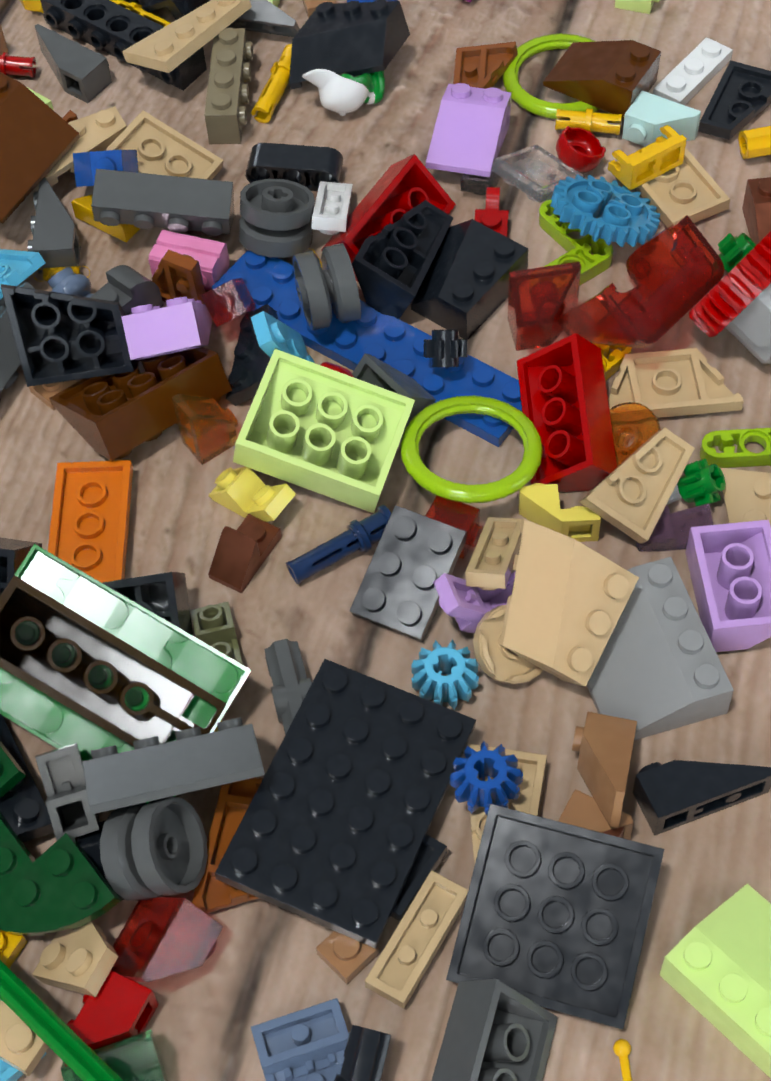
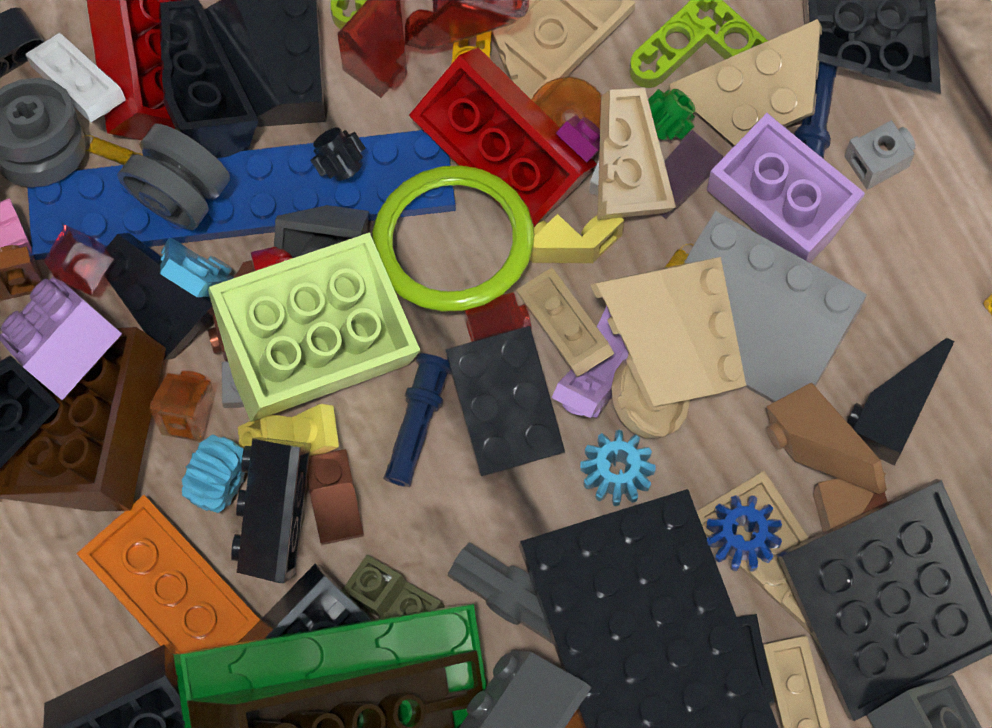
camera: 45 degrees left, 15 degrees up
none -> medium azure gear [182,434,245,513]
none -> black slope [231,437,311,583]
none -> magenta plate [556,115,600,162]

